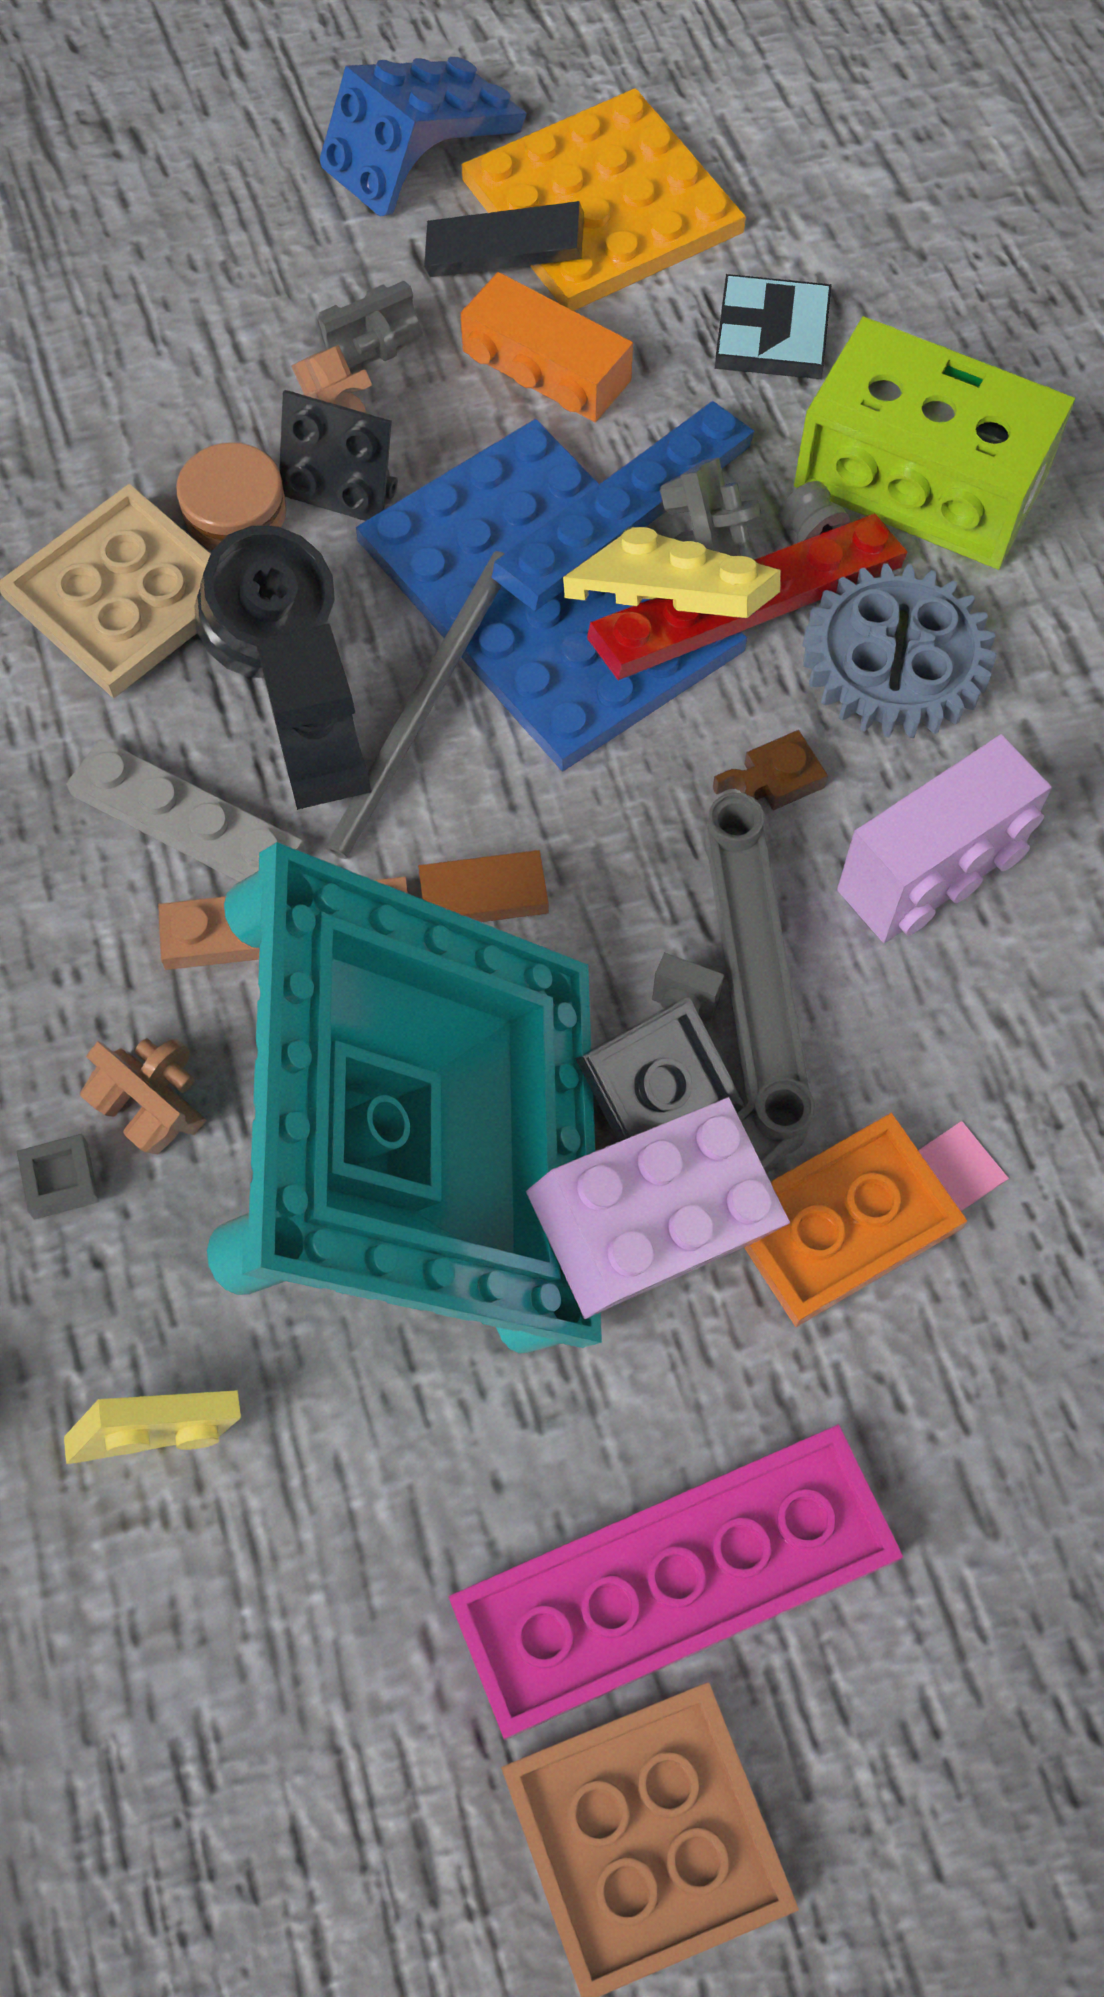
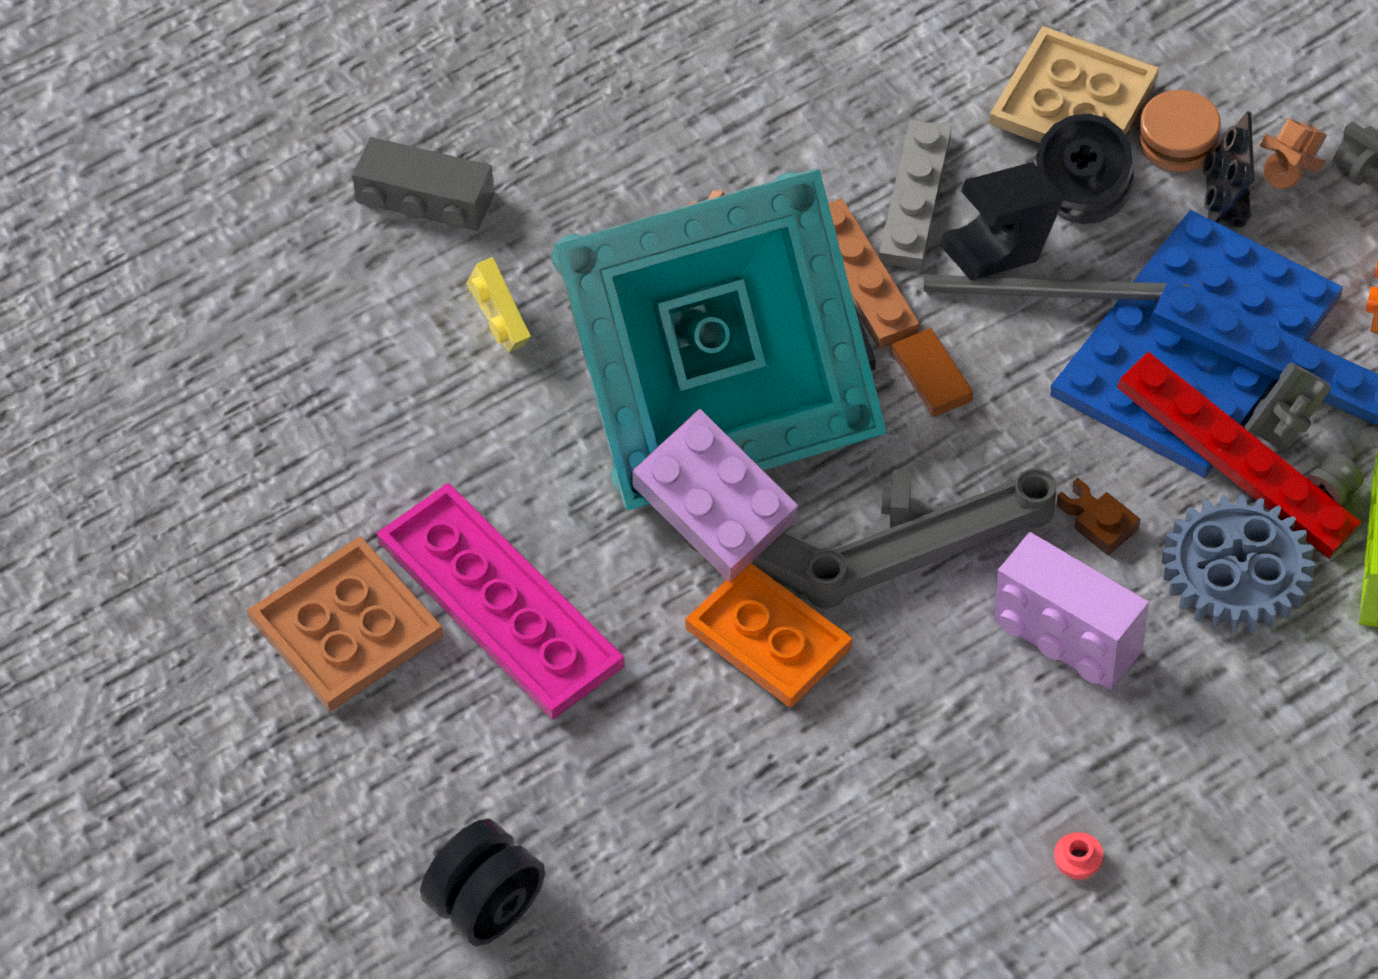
camera: 75 degrees right, 10 degrees down
dark grey plate [17,1134,99,1220] -> none
light yellow wing [563,527,780,618] -> none
tile [575,997,745,1142] -> none
bright pink sticker [918,1121,1009,1211] -> none

